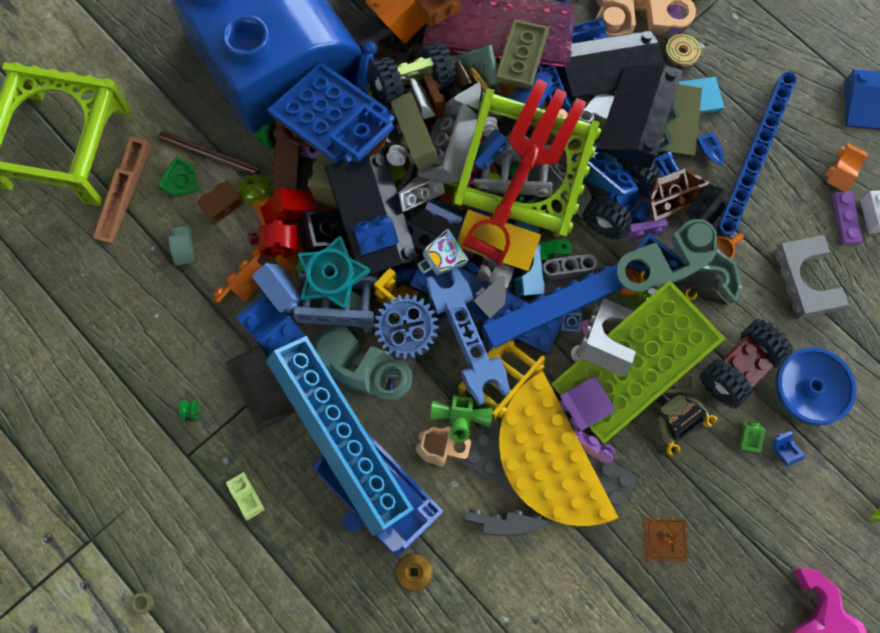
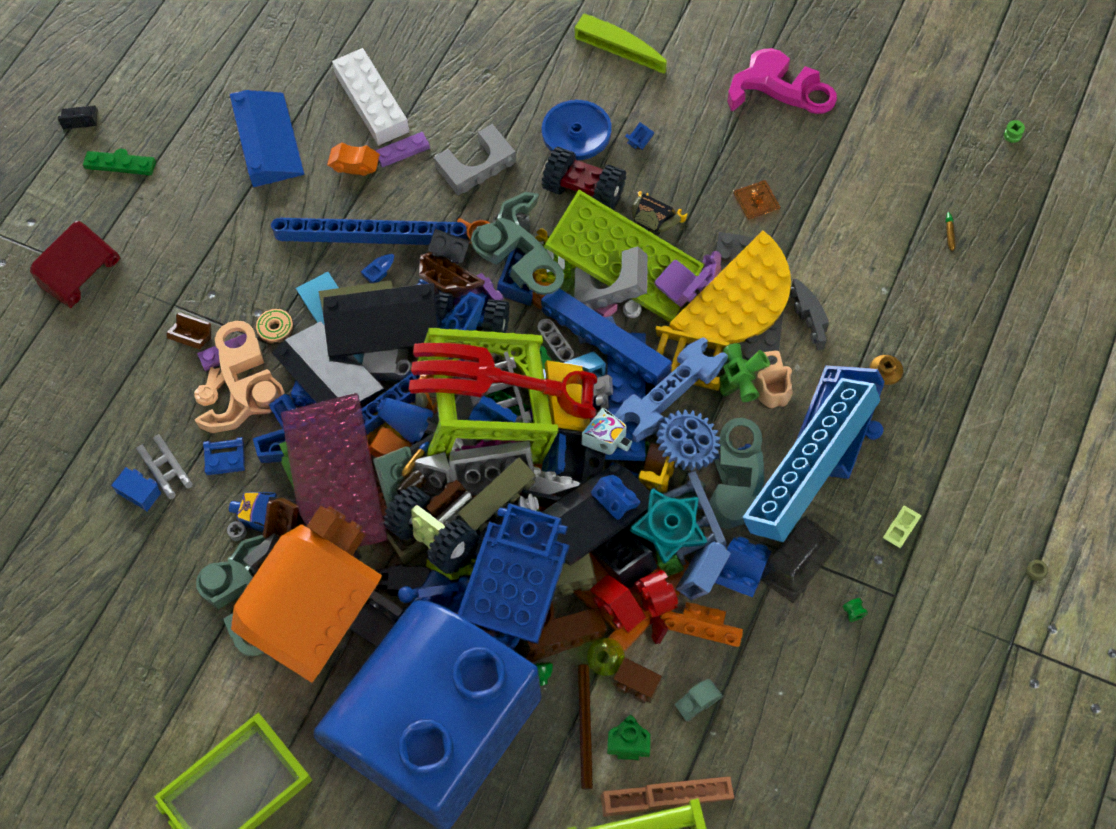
camera: 105 degrees left, 10 degrees down
light grey slope [474,274,506,318] -> none
olive tile [495,19,550,90] -> none
bright green bracket [739,420,766,453] -> none

